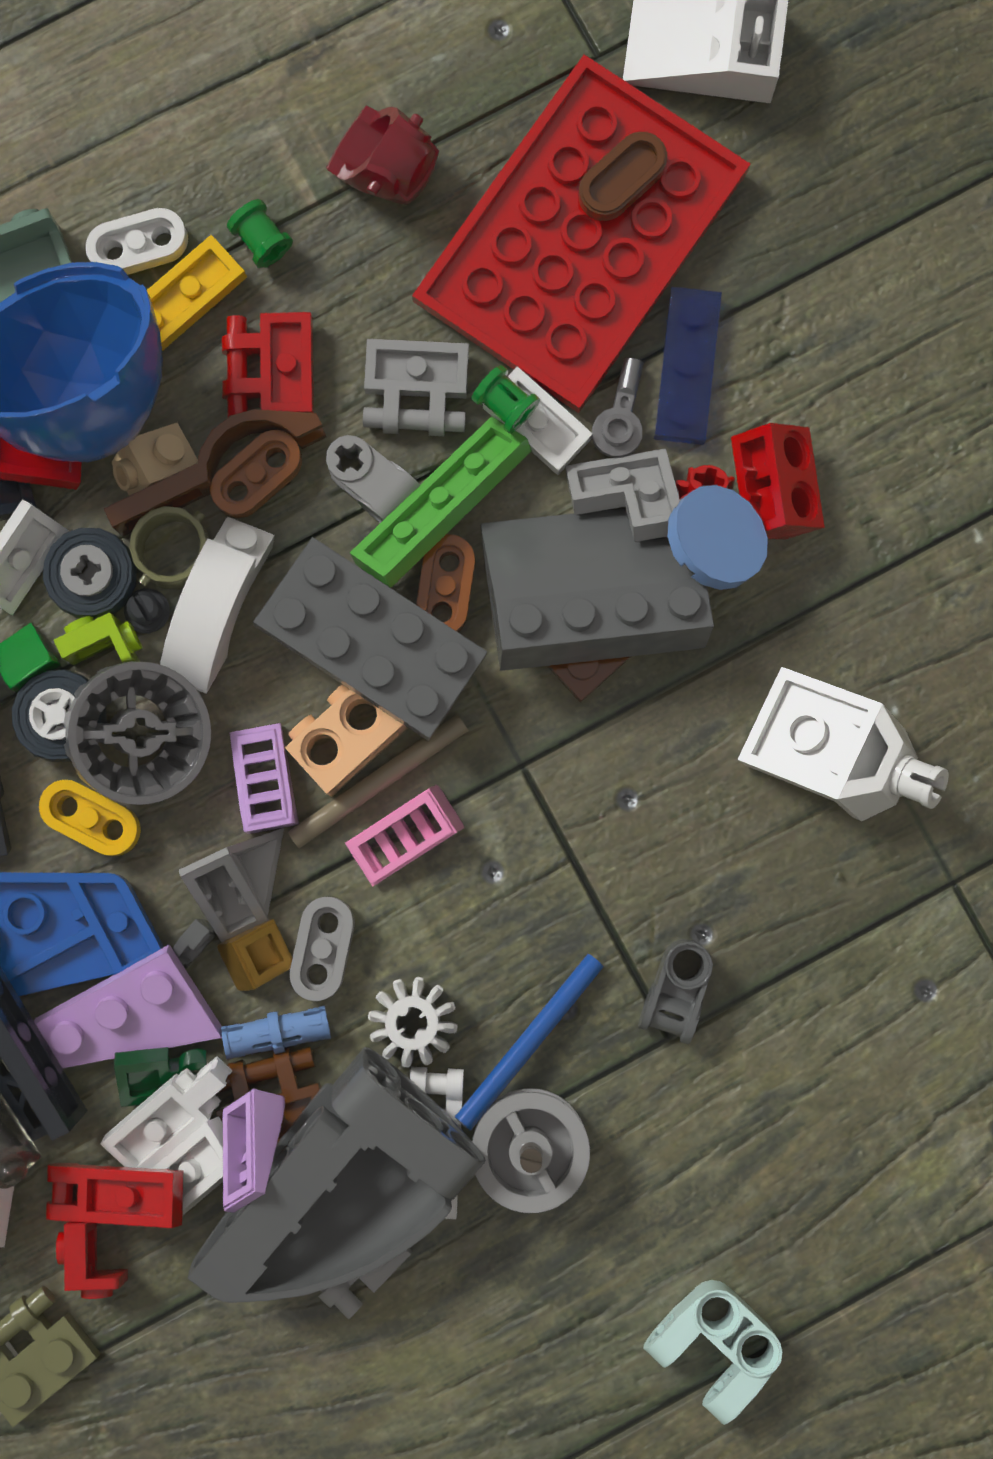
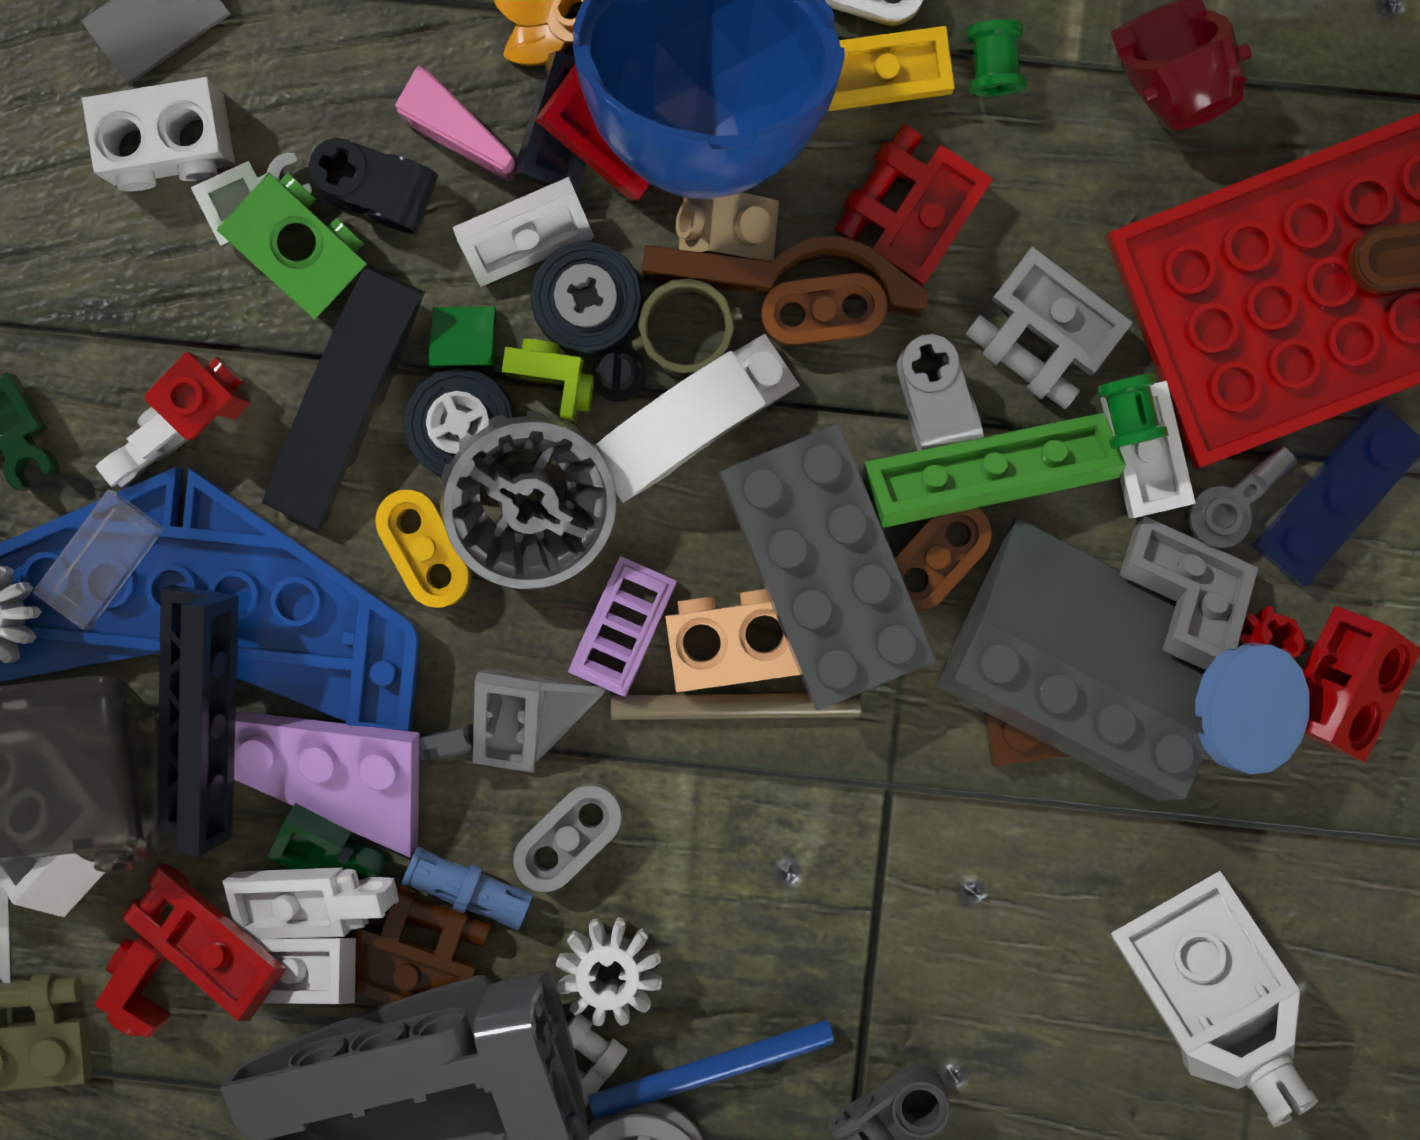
camera: 30 degrees right, 5 degrees up
pearl gold slope [217,919,293,991] -> none
lavender slope [223,1089,285,1213] -> none
bright pink slope [345,785,464,887] -> none

